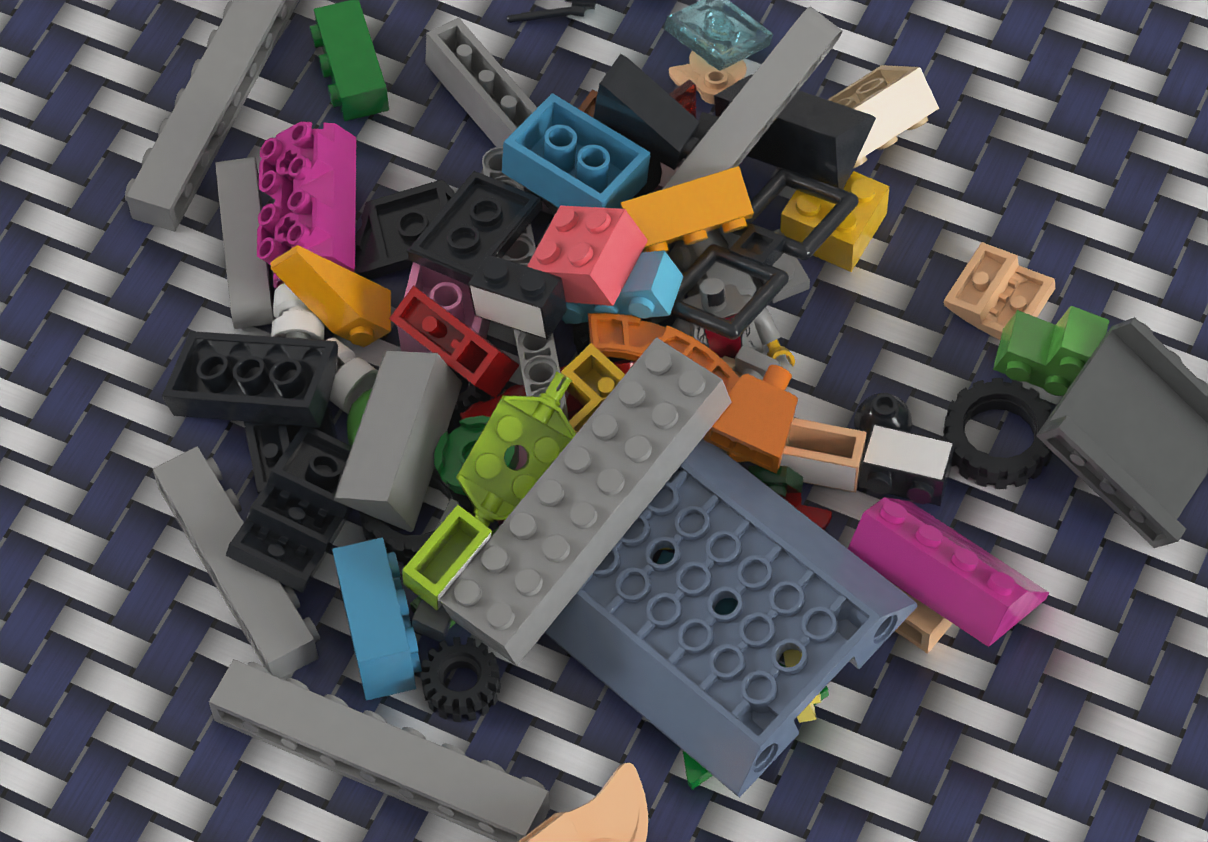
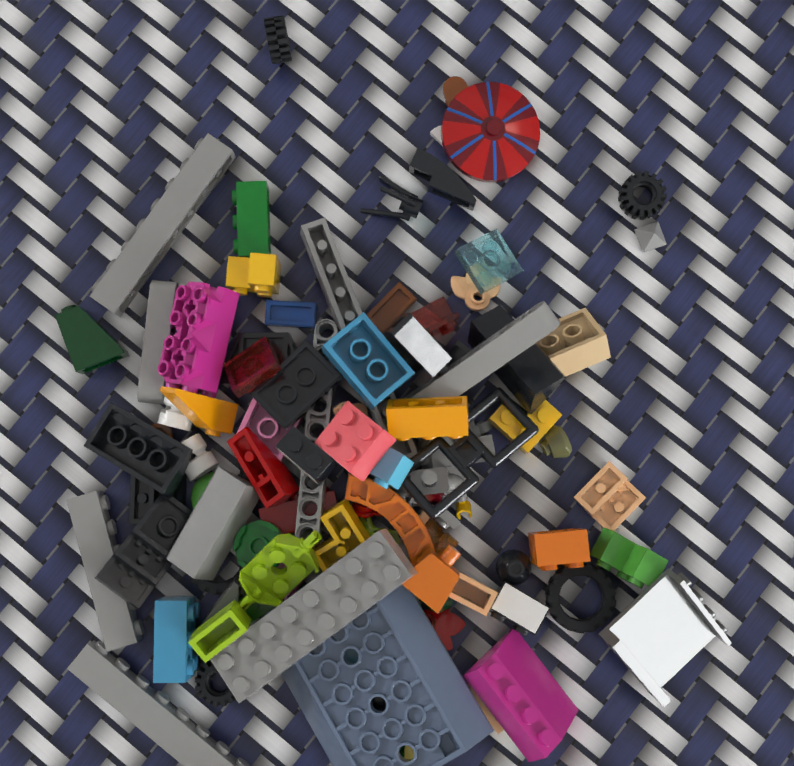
camera: 10 degrees right, 25 degrees up
none -> dark green slope [55,305,130,374]
none -> clear red plate [224,336,281,398]
none -> yellow brick [226,253,281,298]
none -> blue tile [265,300,317,329]
none -> orange brick [528,528,591,571]
none -> olive cone [540,425,572,458]

